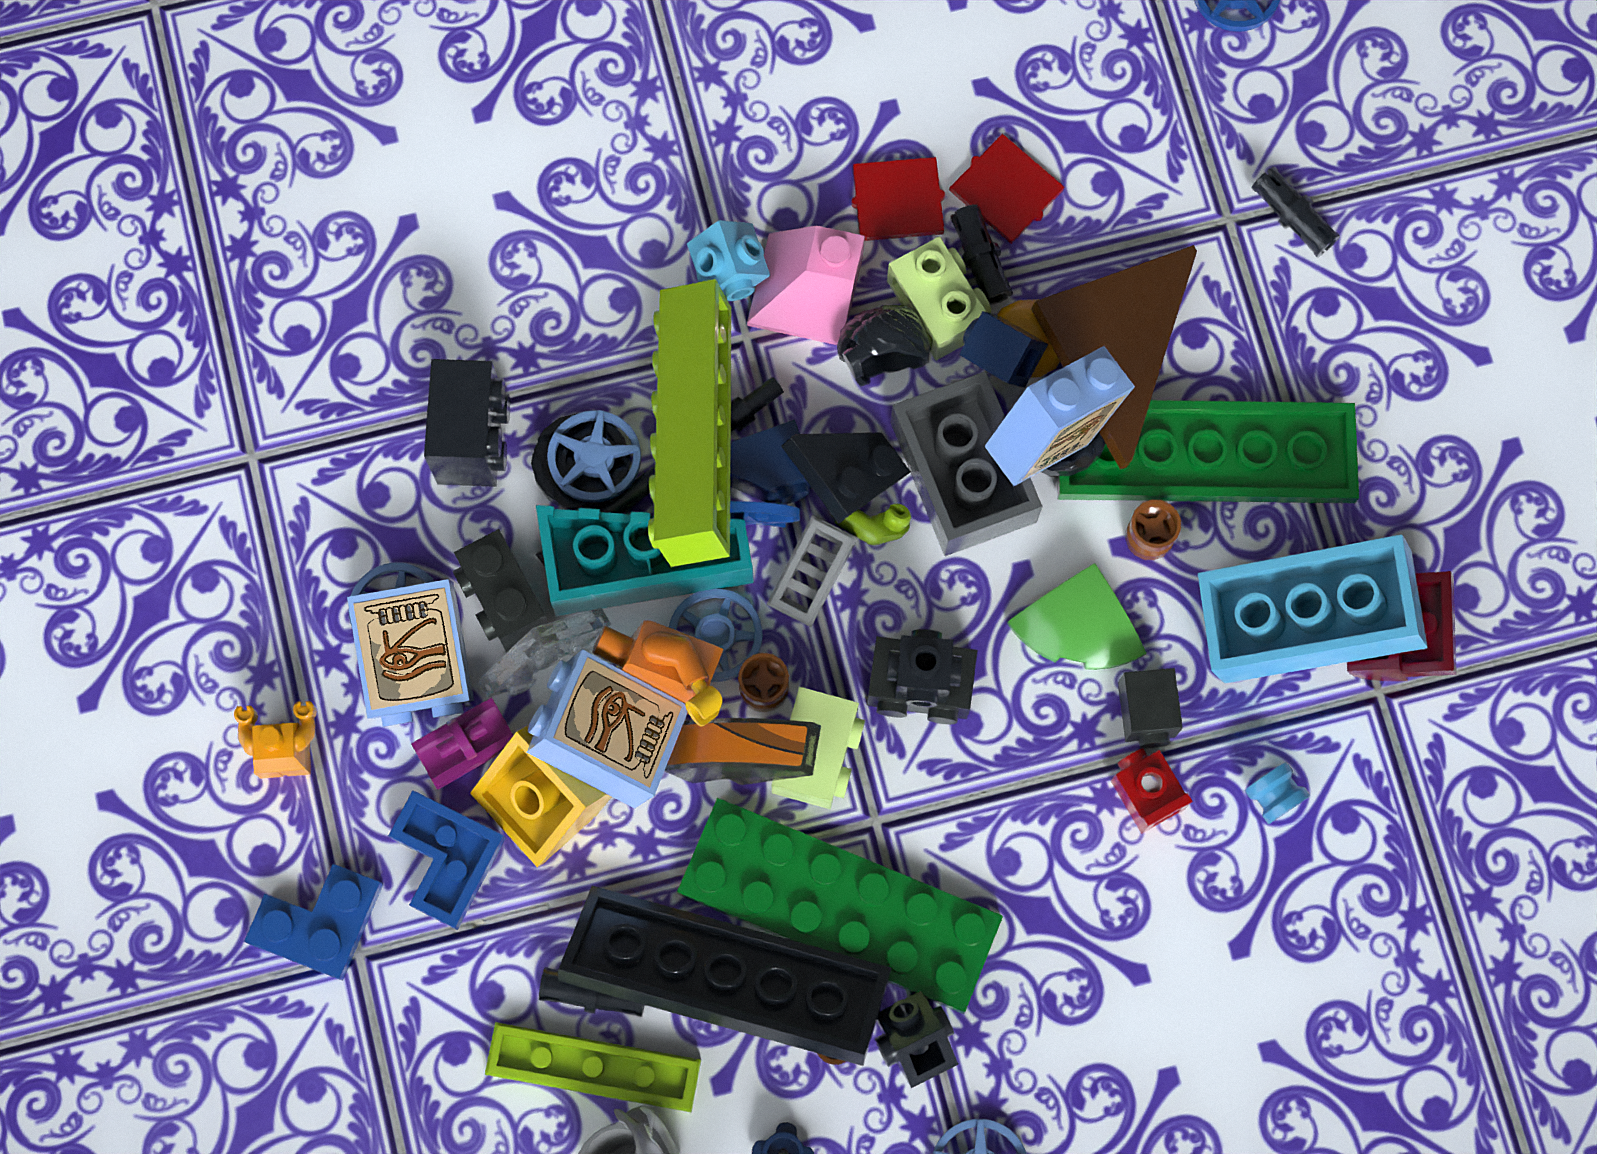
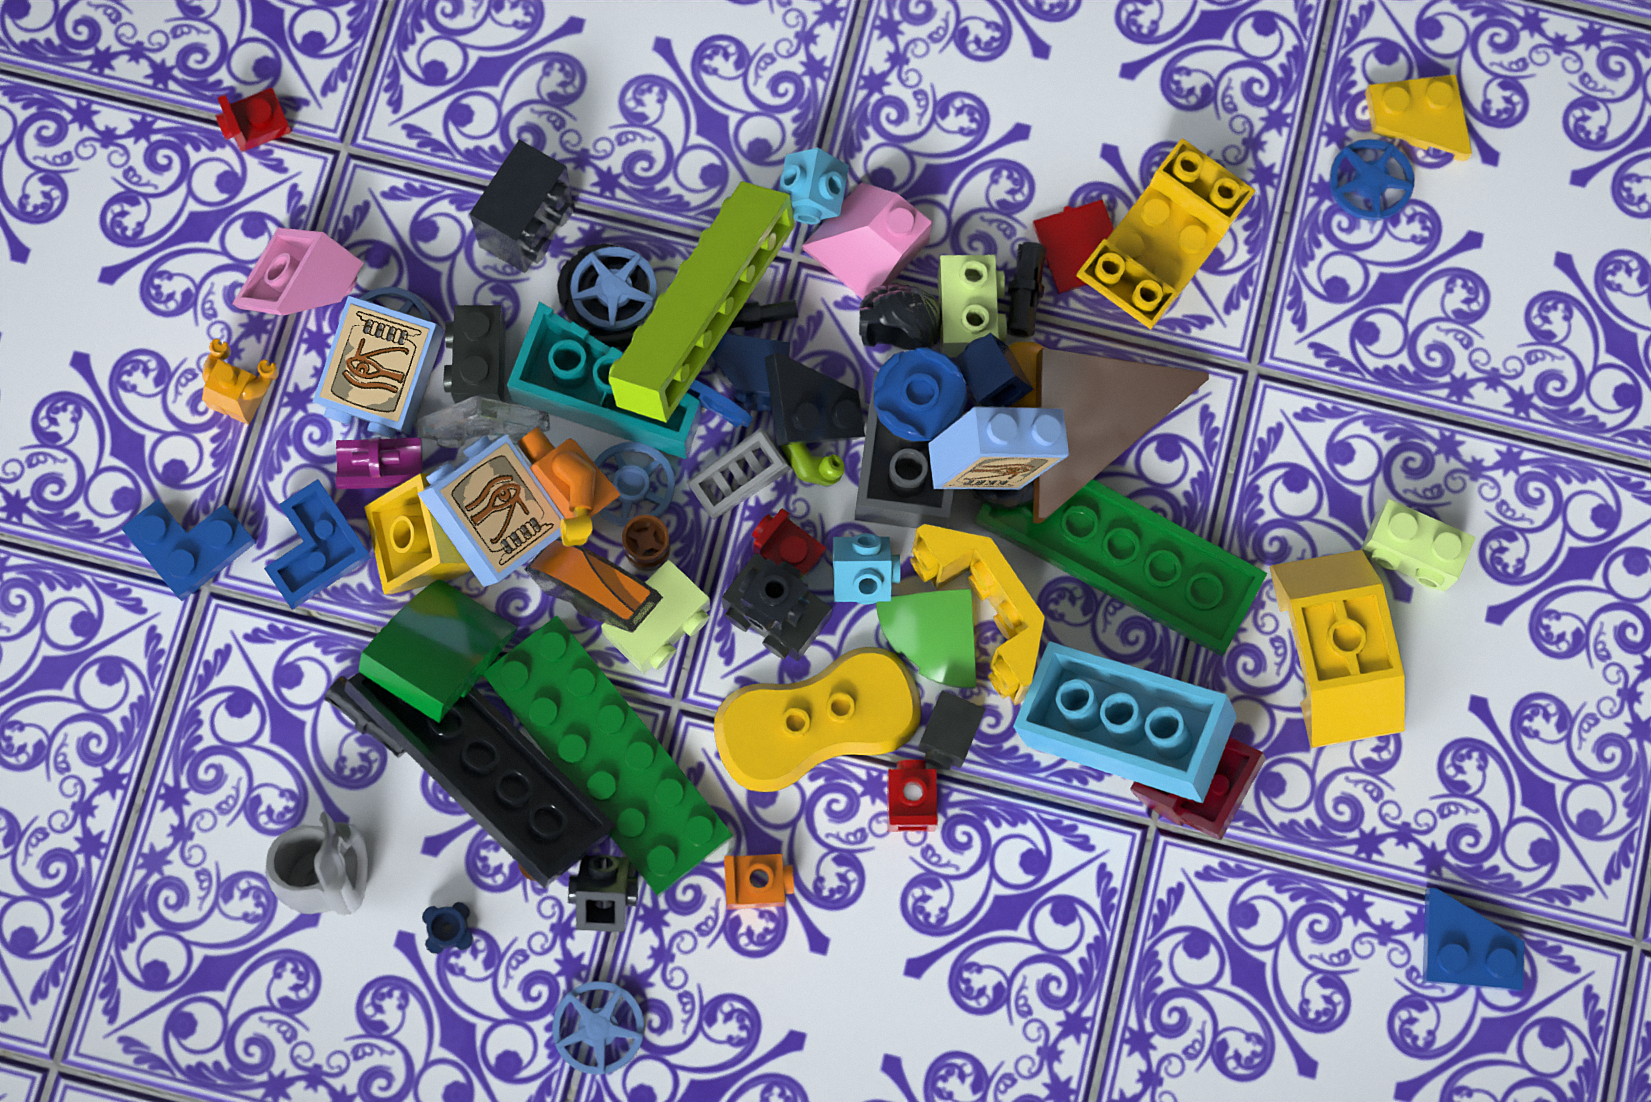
camera: 25 degrees right, 0 degrees up
lime tile [485,1022,701,1113] -> none
red piece [851,157,945,241] -> none
dark orange wheel [1125,500,1181,560] -> none
dark azure wheel [1244,762,1311,824] -> none
black pin [1251,166,1340,257] -> none
none -> red bracket [215,87,292,153]
none -> bright pink slope [232,228,364,316]
none -> green slope [358,580,517,723]
none -> yellow plate [714,647,921,792]
none -> orange brick [724,854,794,910]
none -> red bracket [752,508,826,578]
none -> medium azure brick [833,533,900,605]
none -> blue tile [873,348,967,441]
none -> yellow slope [910,524,1045,706]
none -> yellow slope [1076,138,1256,330]
none -> yellow slope [1269,550,1405,748]
none -> yellowish green brick [1361,499,1476,592]

